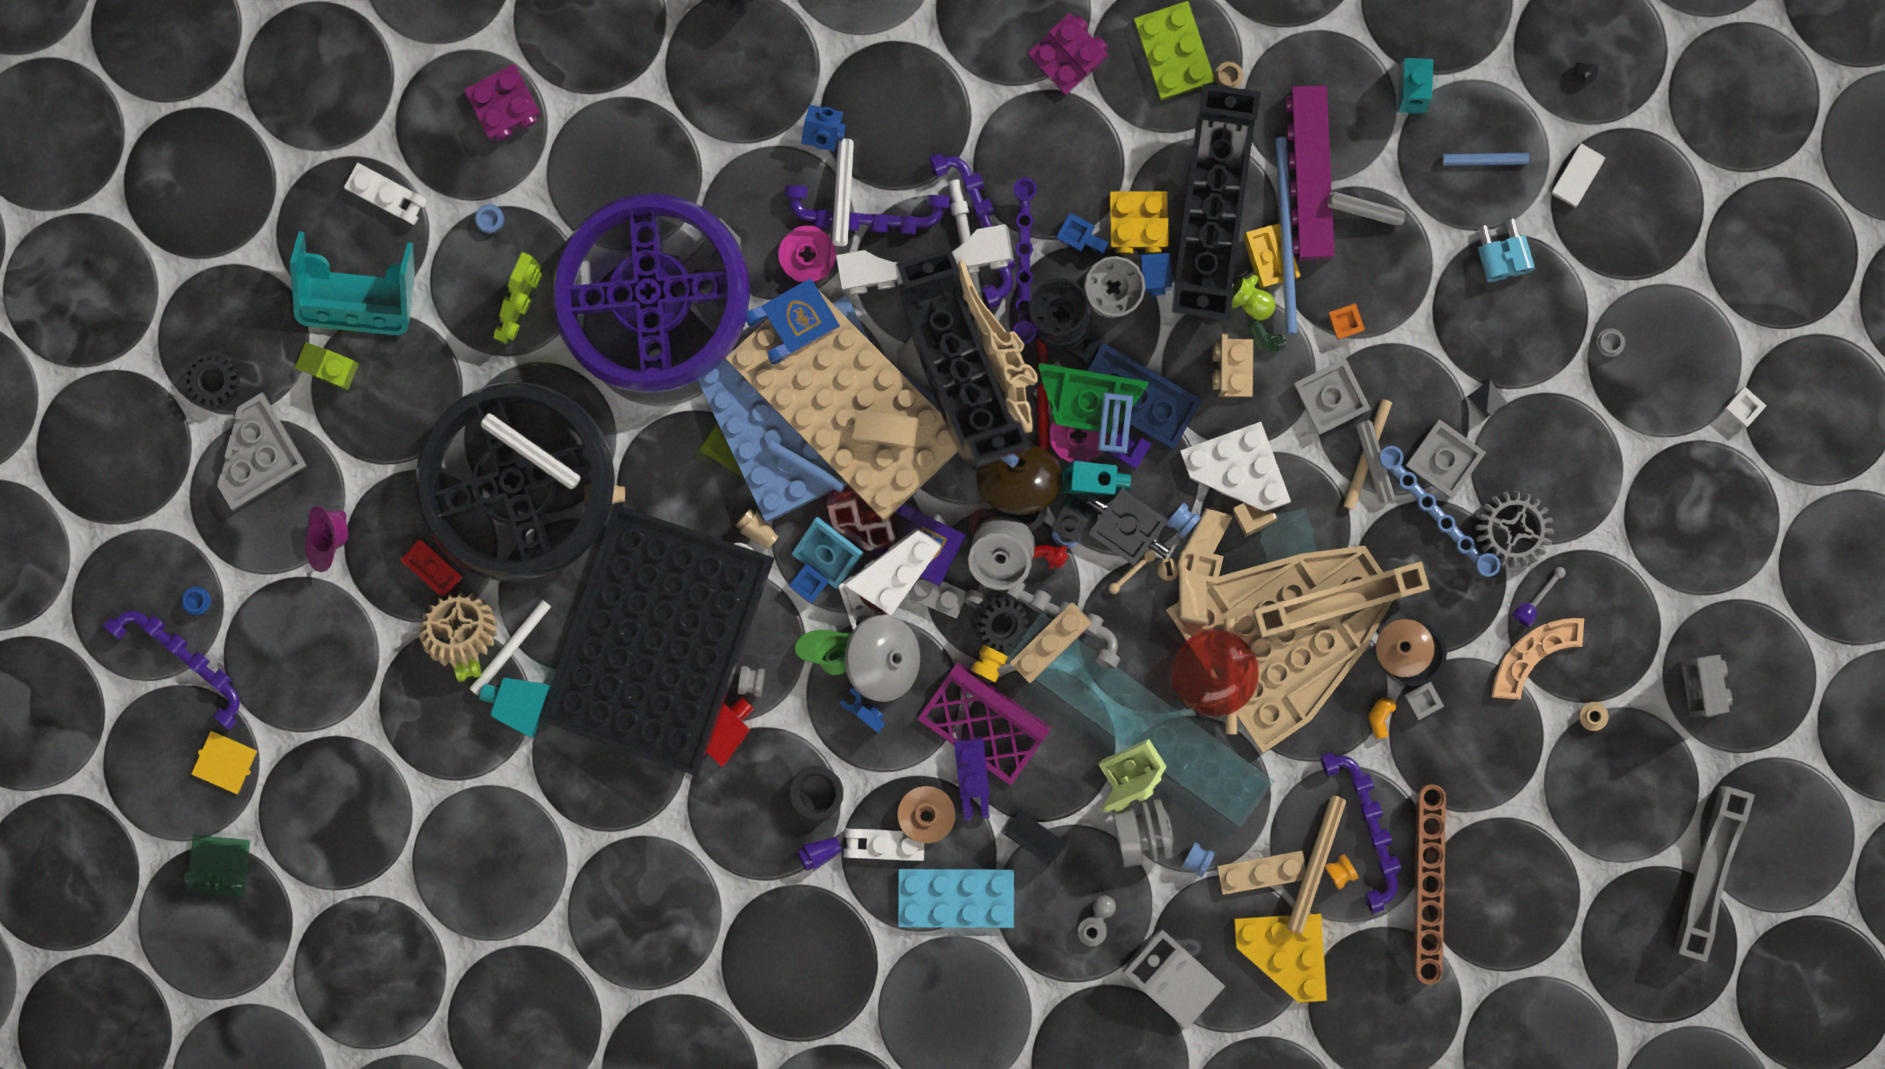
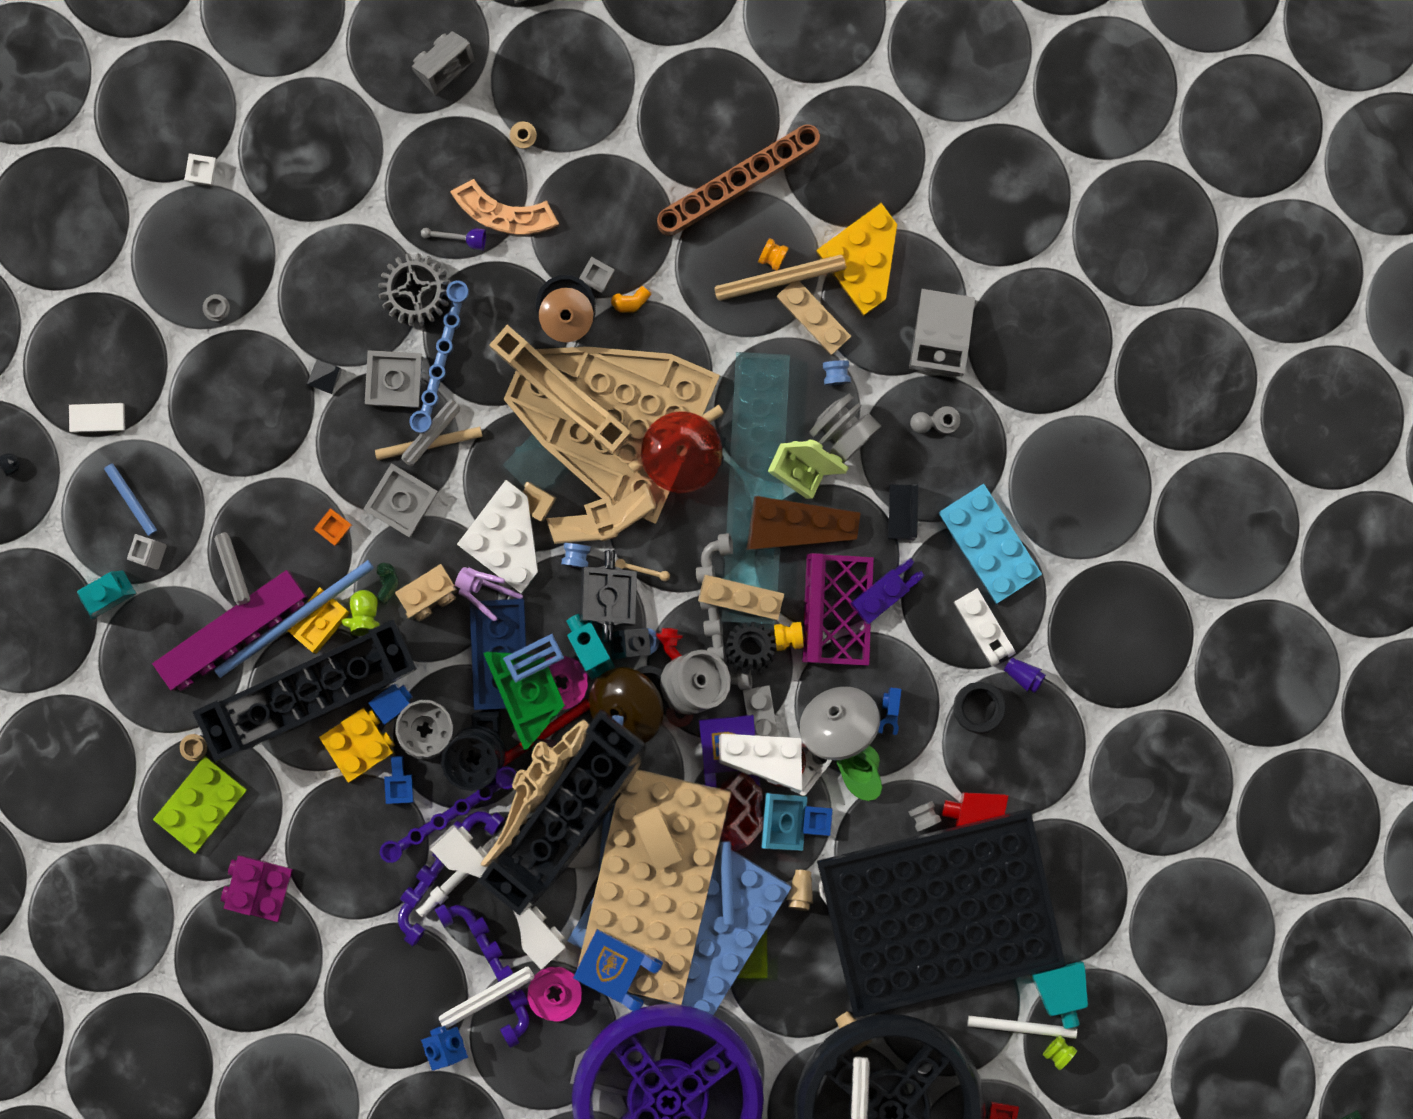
camera: 130 degrees left, 0 degrees up
tan gear [419,592,497,668] -> none
medium nougat dish [898,786,955,844] -> none
dark purple panel [1106,429,1151,471] -> none
tan hinge [1157,558,1179,581] -> none
dark purple bar [1320,752,1401,915] -> none
medium azure piece [1478,219,1535,282] -> none
none -> light grey slope [127,534,166,569]
none -> lavender plant [455,567,523,621]
none -> reddish brown wing [747,496,861,550]

